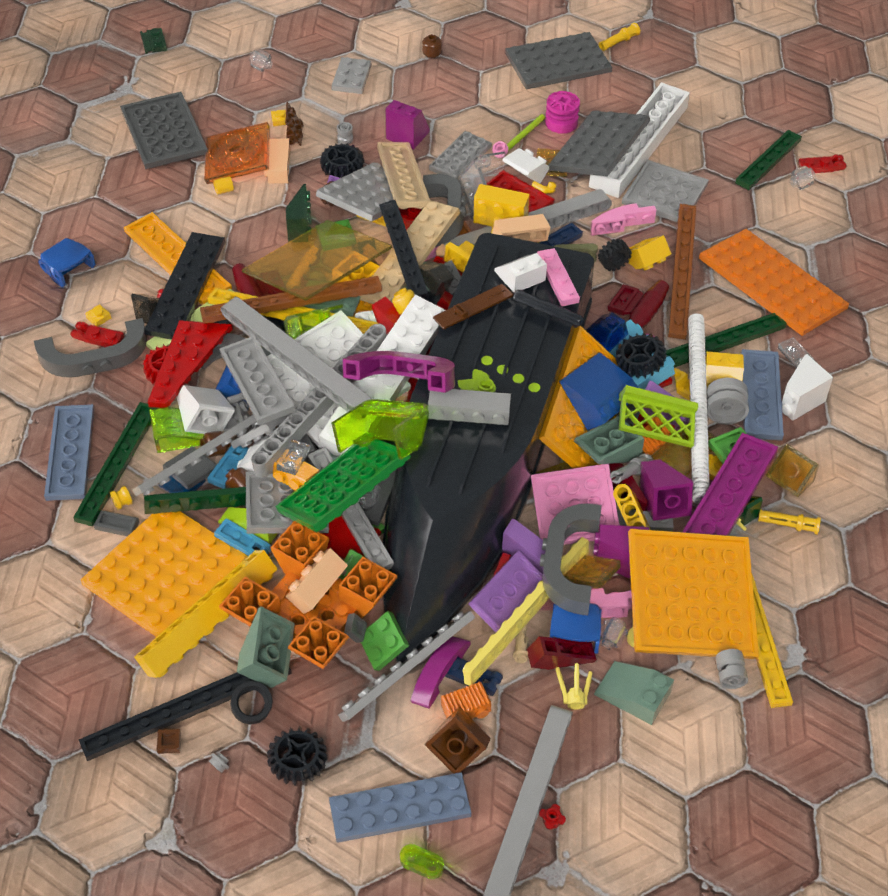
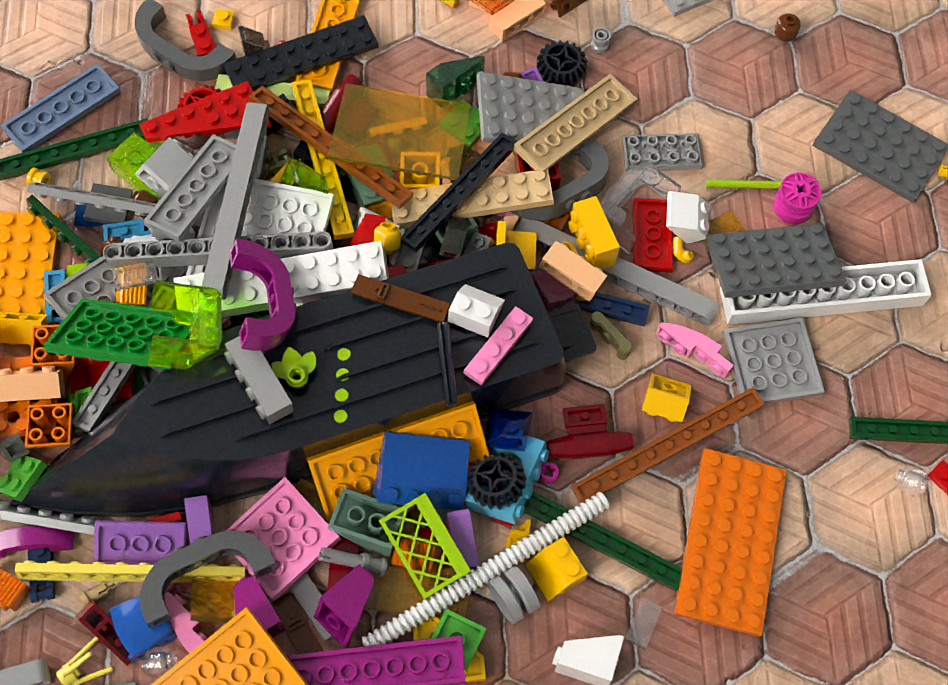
camera: 50 degrees right, 15 degrees up
dark grey tile [94,510,139,536] -> none
magenta slope [385,100,430,150] -> none
bright pink plate [492,141,509,157] -> none
black tyre [598,239,632,271] -> none
yellow beam [613,484,651,530] -> none
sand blue plate [741,349,784,441] -> none

